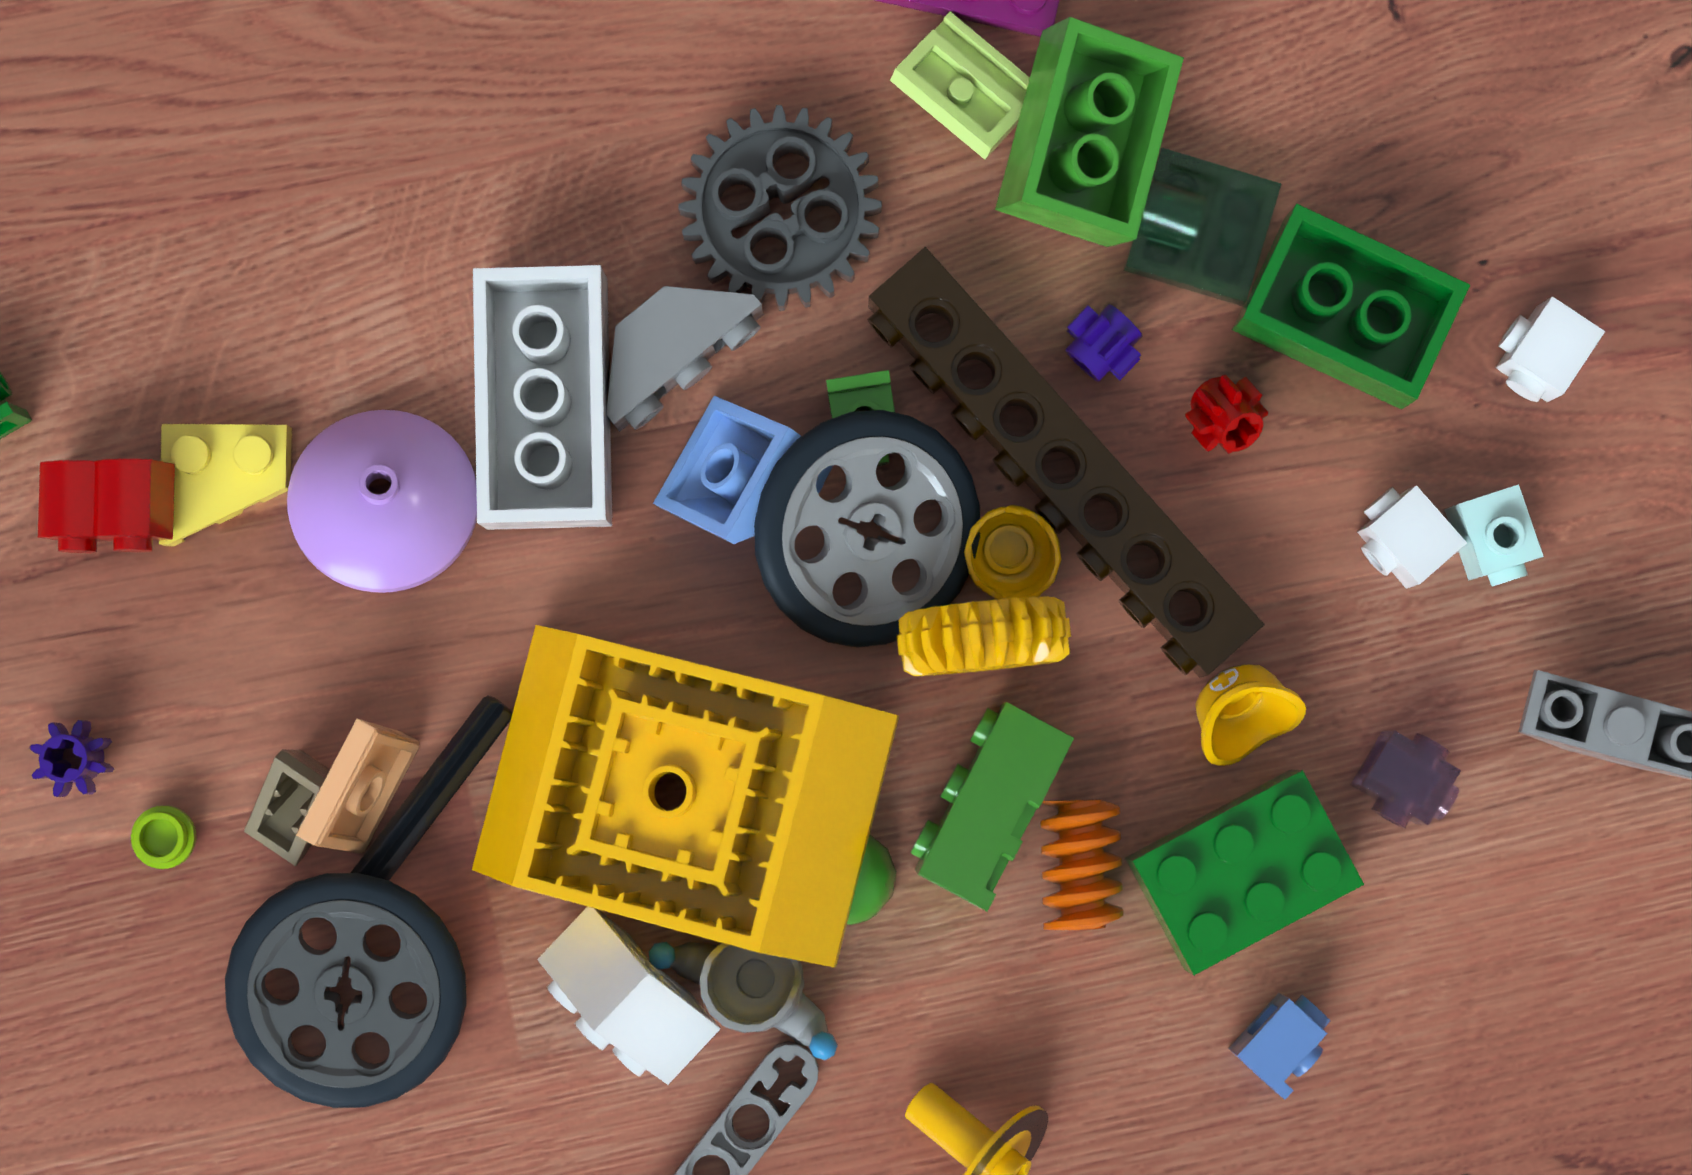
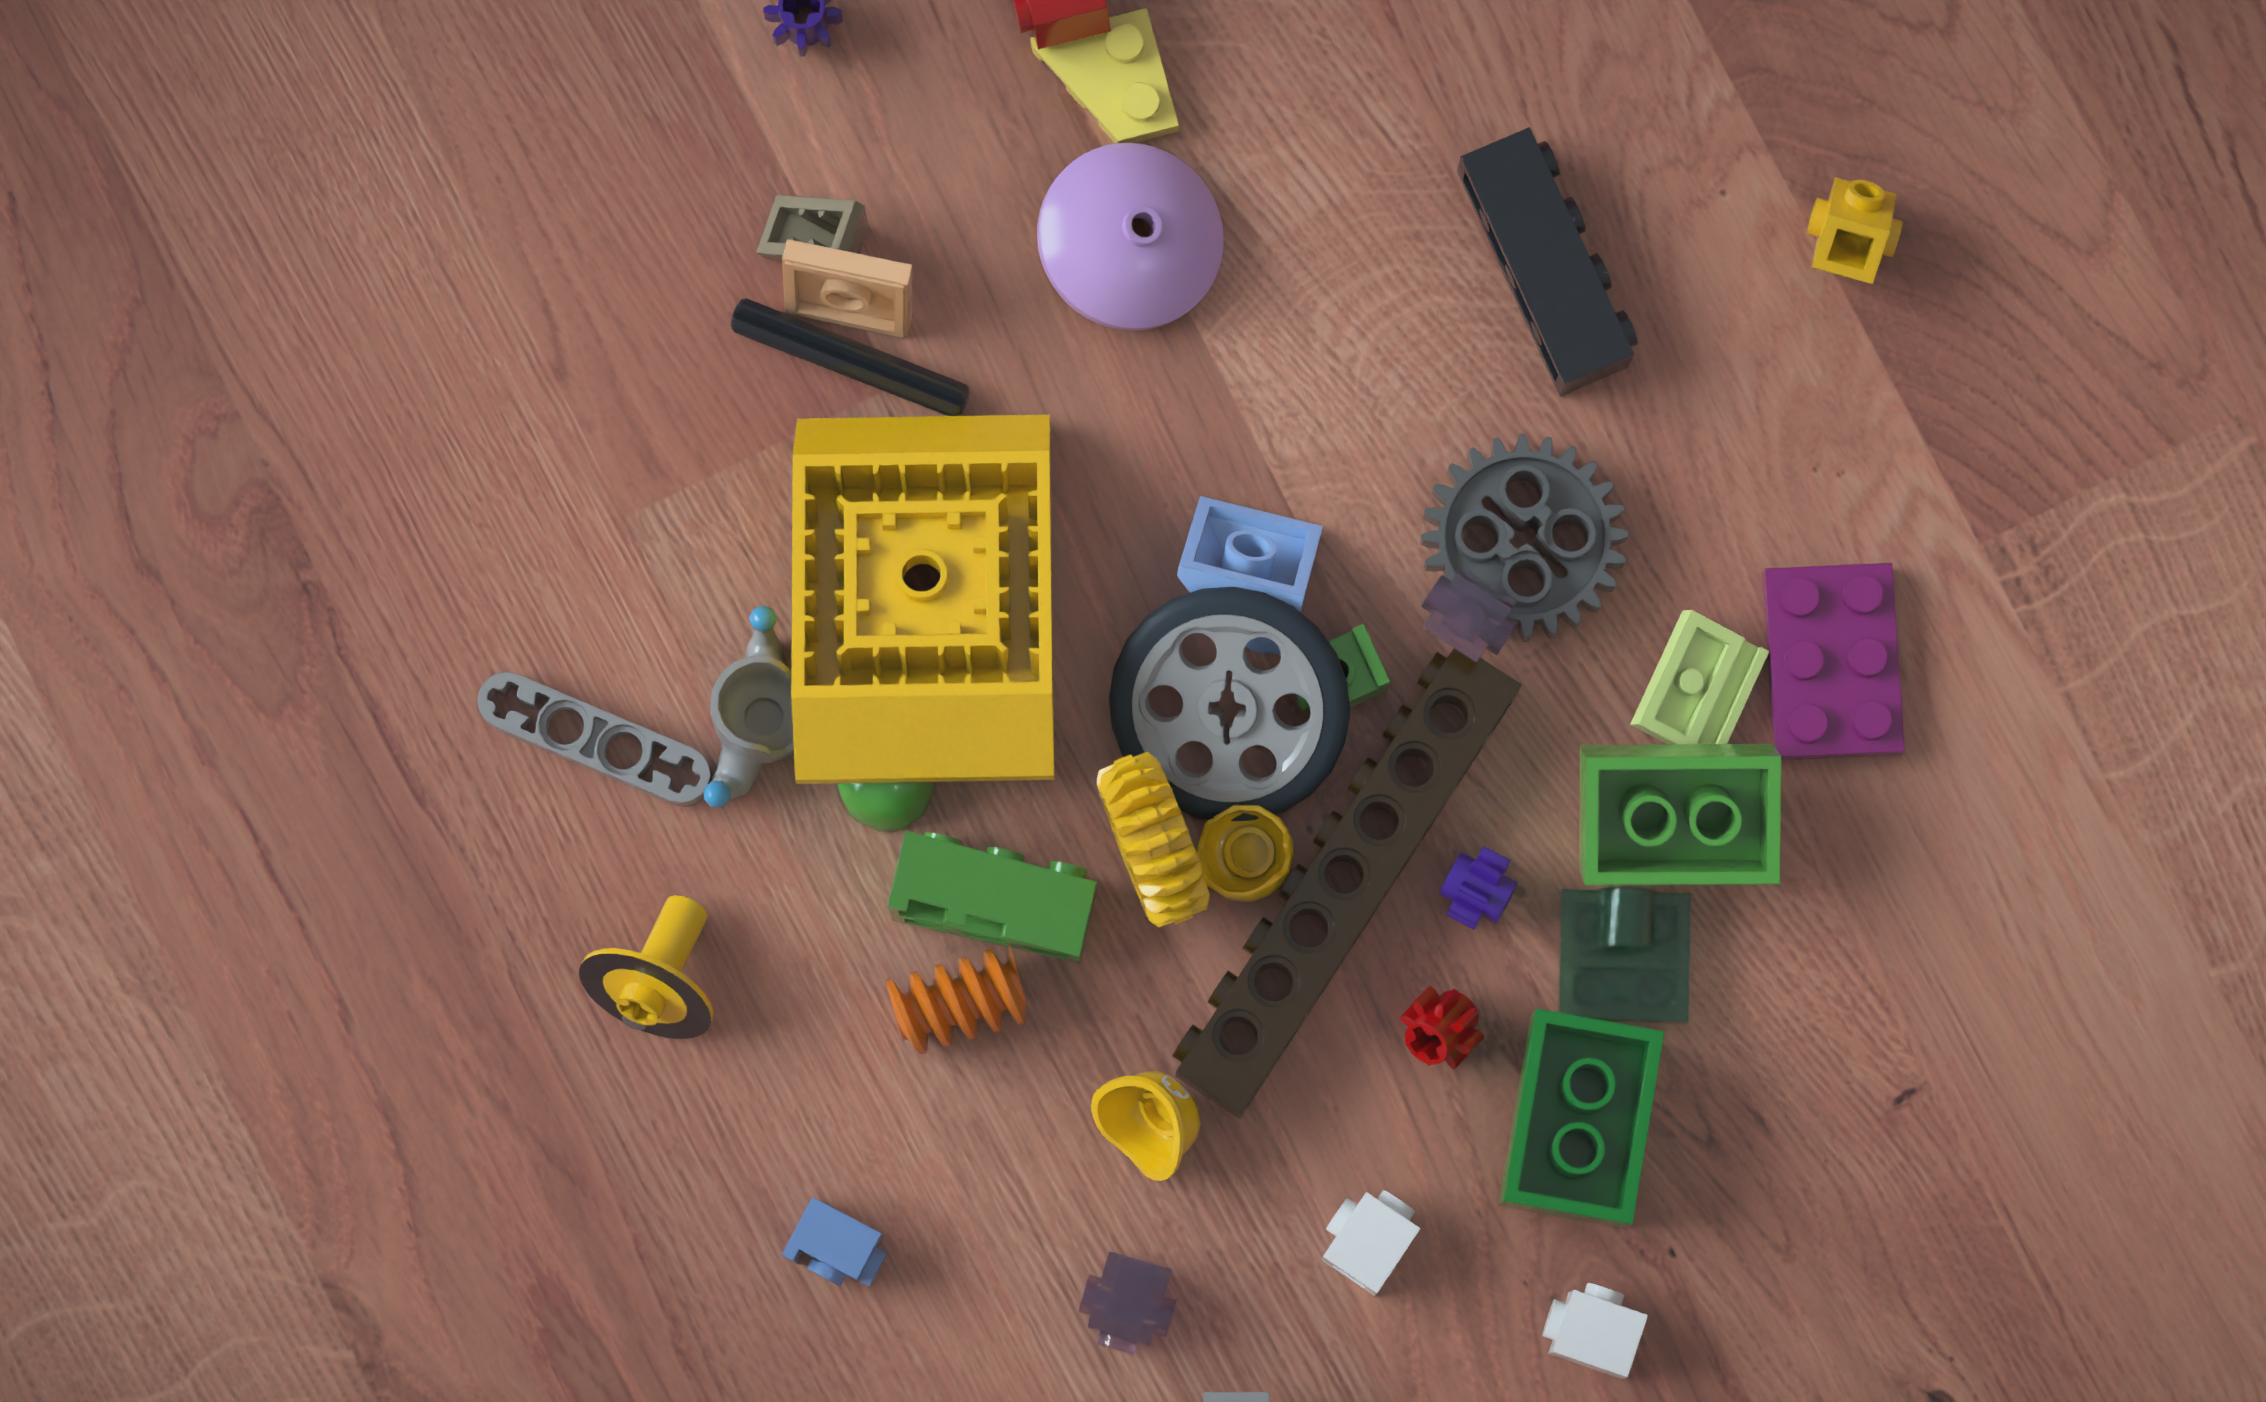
camera: 75 degrees right, 5 degrees down
lime plate [131,806,196,869] -> none
wedge [225,873,466,1108] -> none
white brick [473,265,612,530] -> none
white brick [537,906,721,1085] -> none
light grey slope [606,286,764,432] -> none
green brick [1125,770,1364,975] -> none
light aqua brick [1445,484,1544,587] -> none
none -> clear purple brick [1421,567,1518,662]
none -> black brick [1457,127,1638,397]

